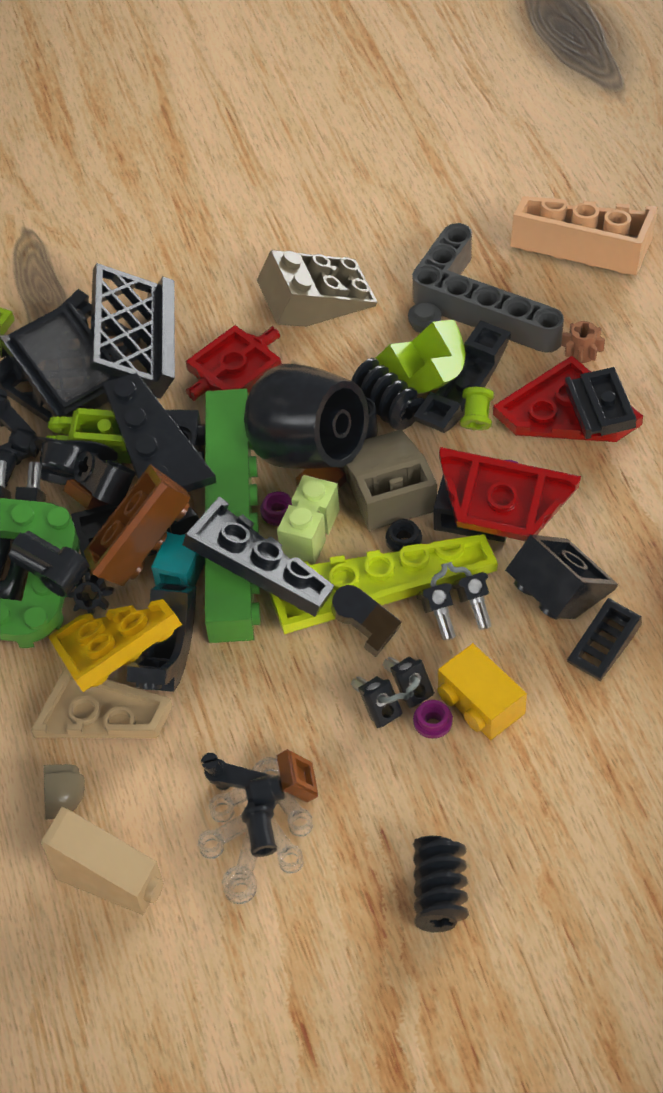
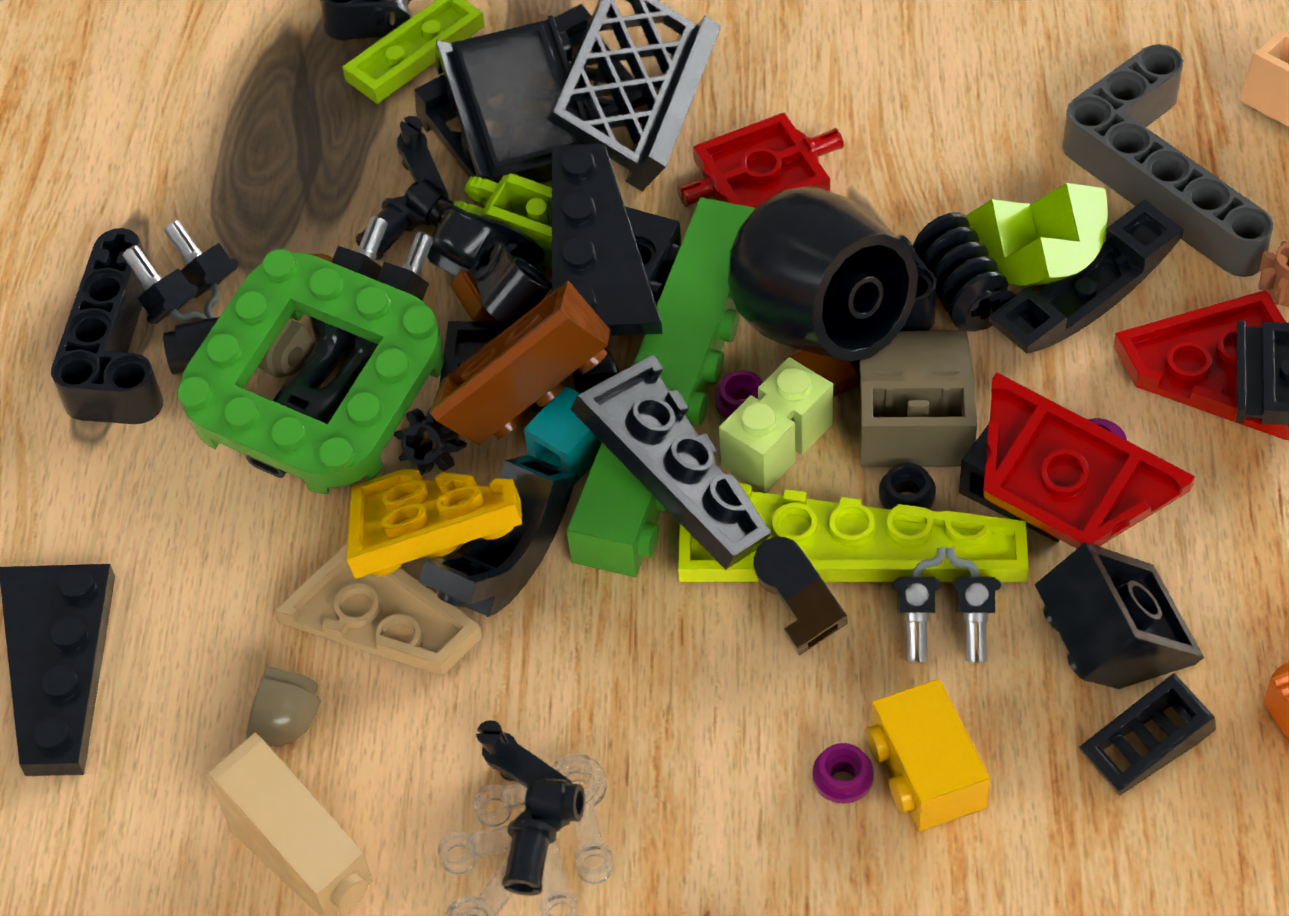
camera: 20 degrees right, 0 degrees up
black piece [8,531,90,598] -> none
dark tan slope [257,250,378,327] -> none
dark orange tile [276,749,318,802] -> none
black piece [351,657,435,728] -> none
dark grey plate [408,303,441,333] -> none
lime bush [460,387,494,430] -> none

